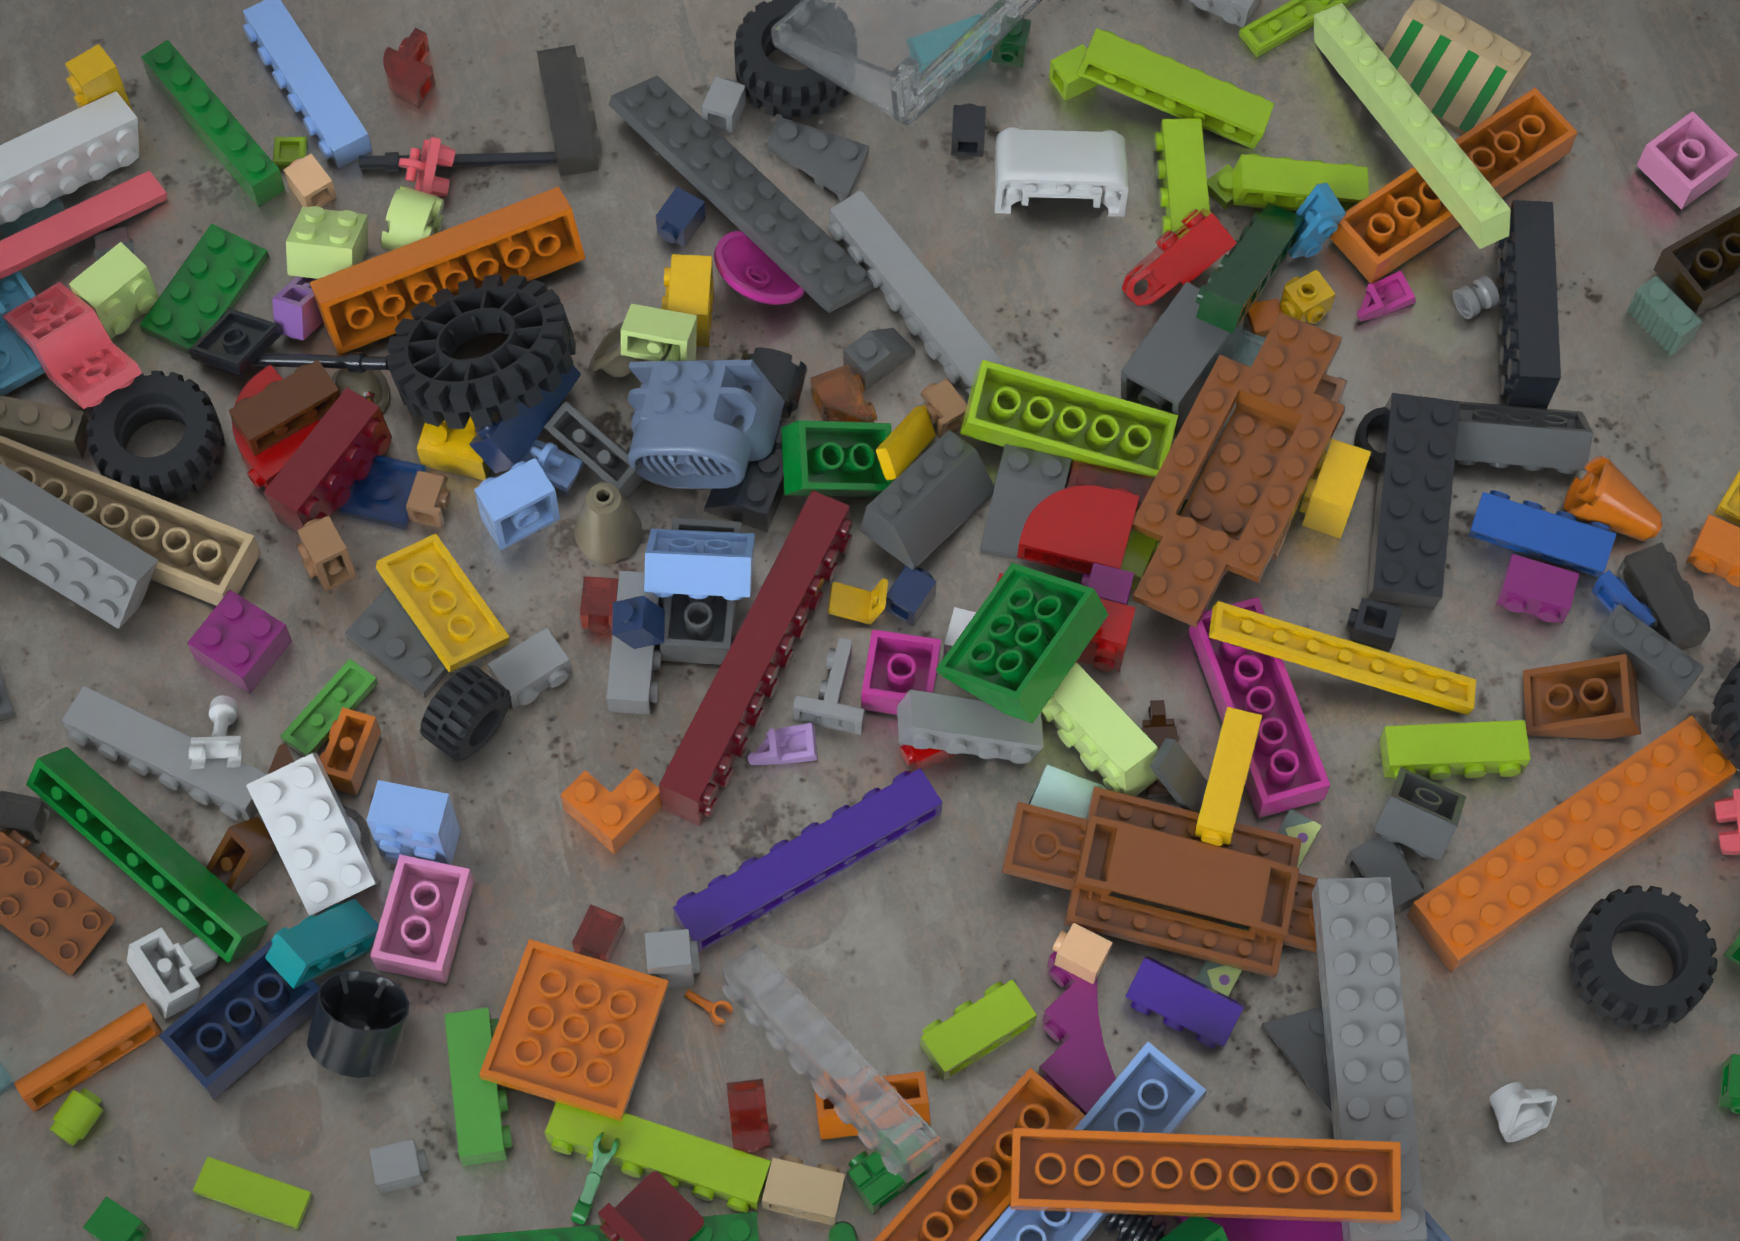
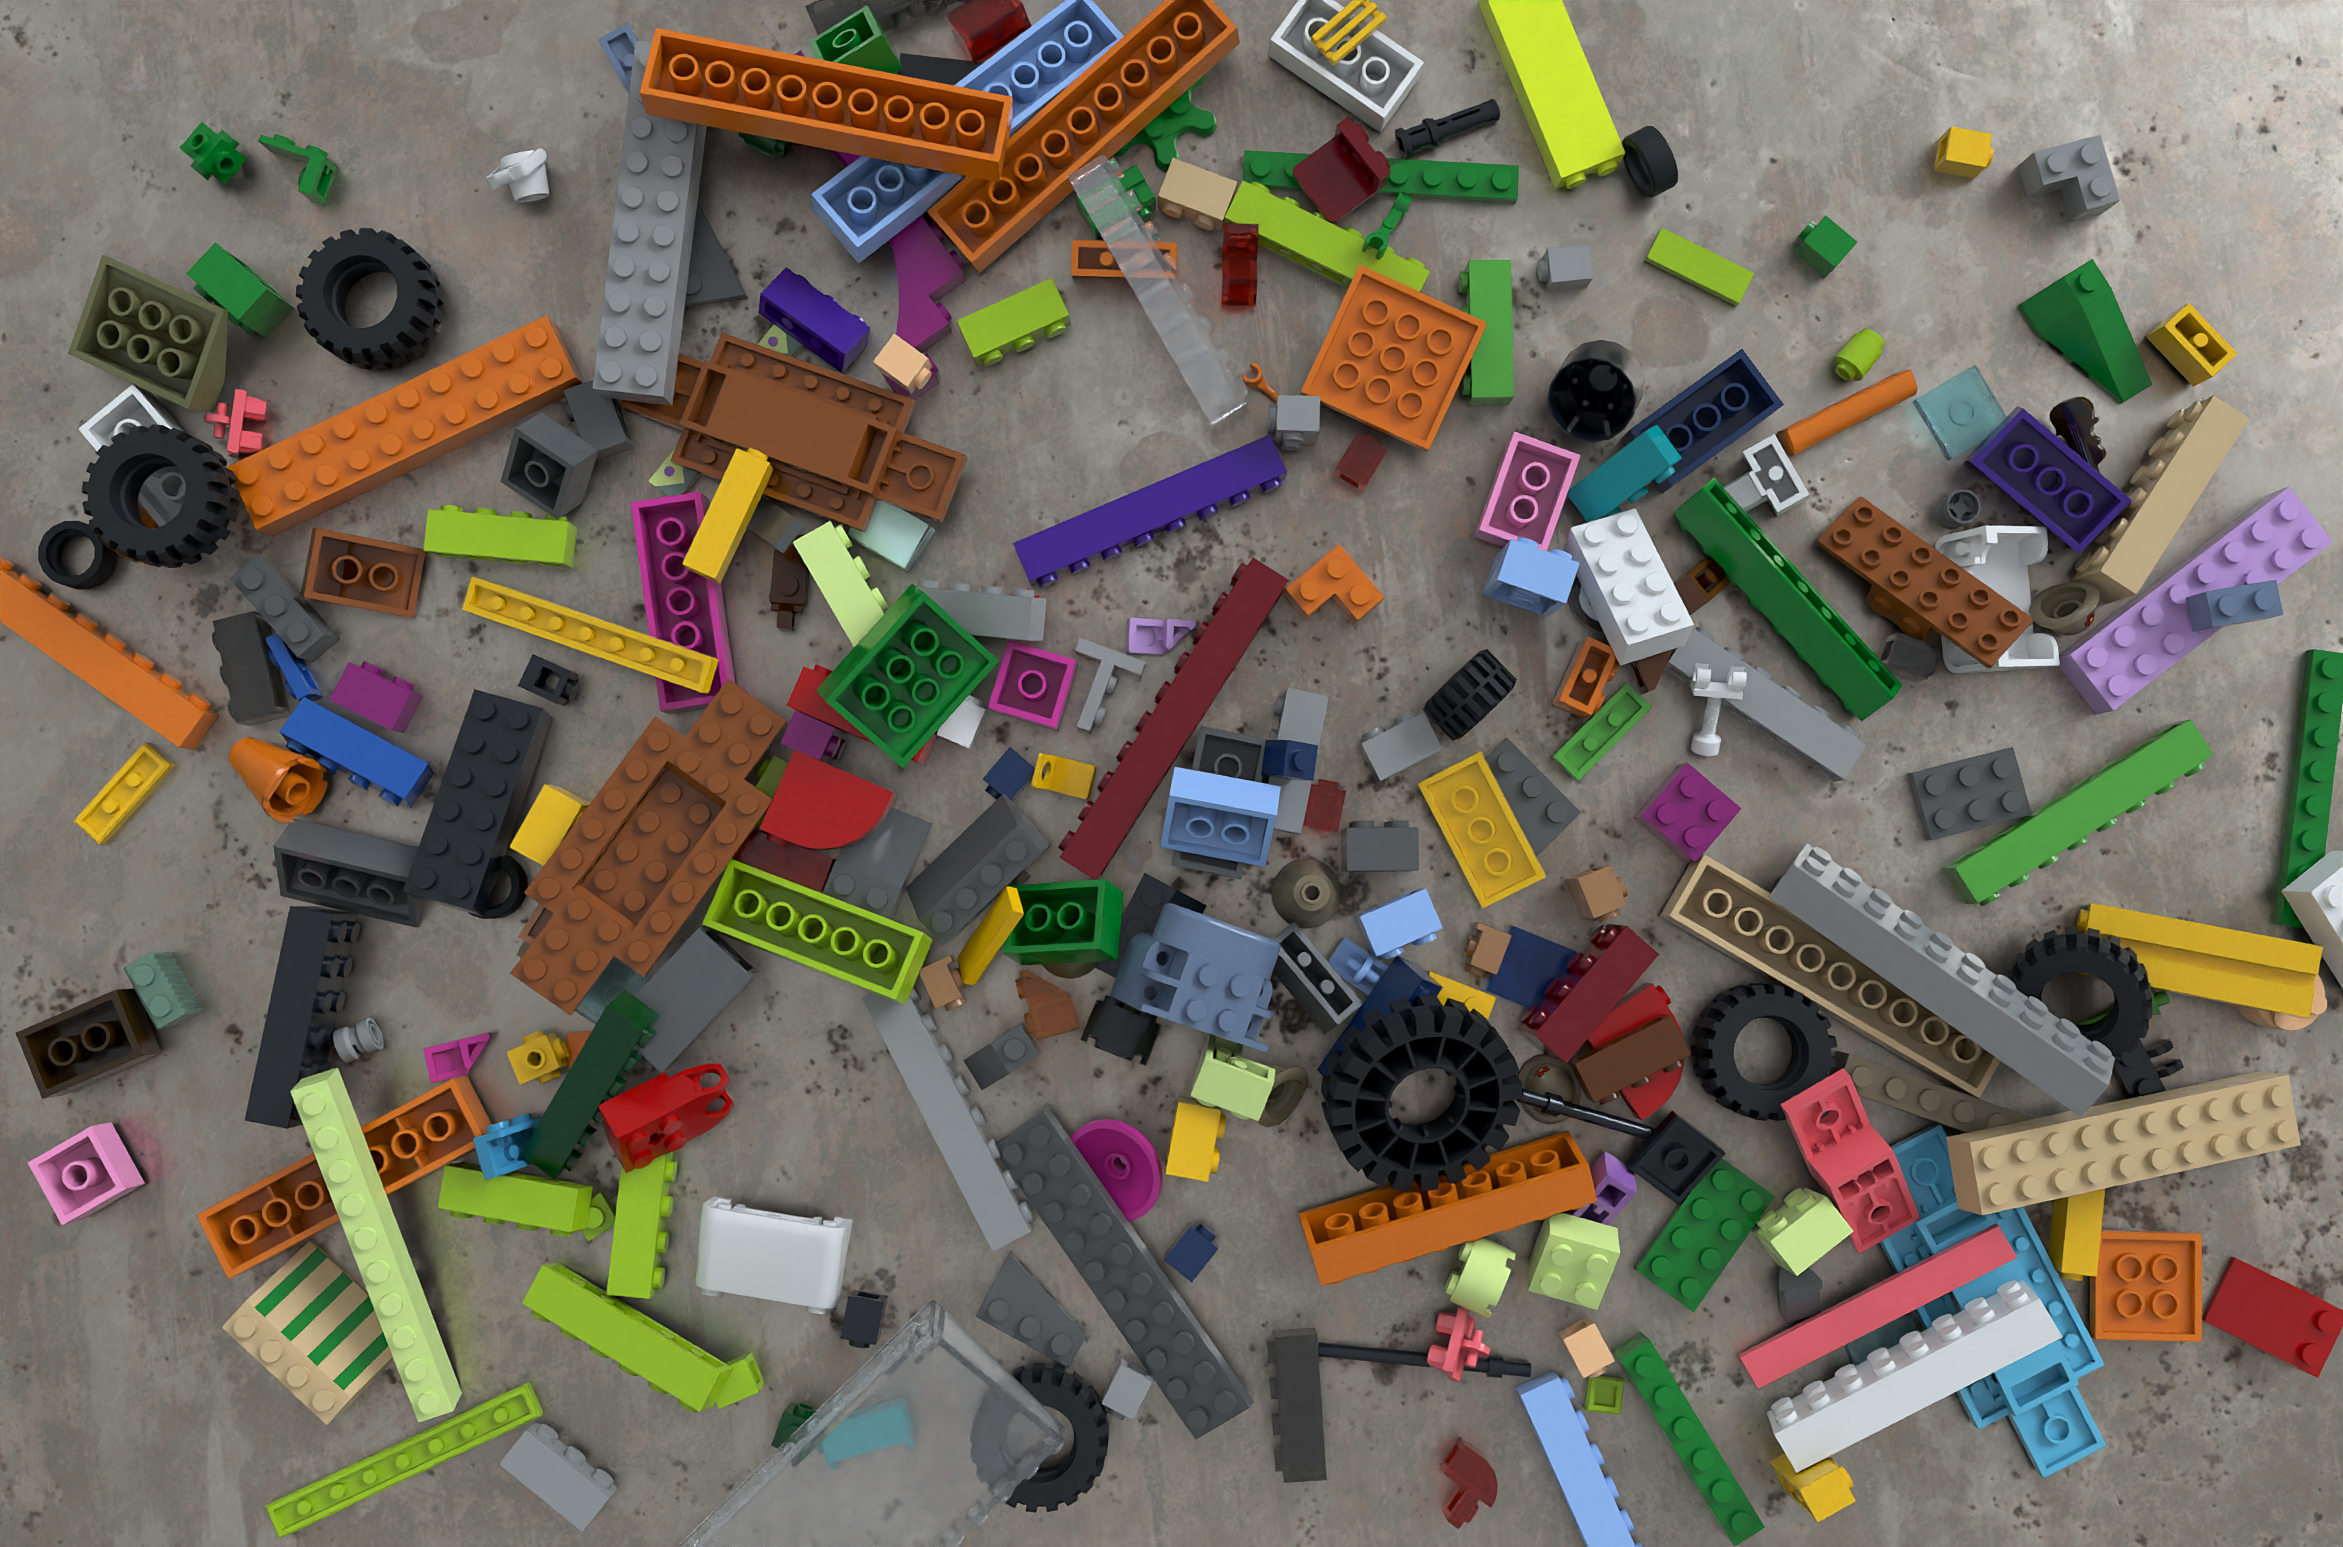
camera: 175 degrees left, 20 degrees up
none -> dark grey brick [1341,820,1419,872]

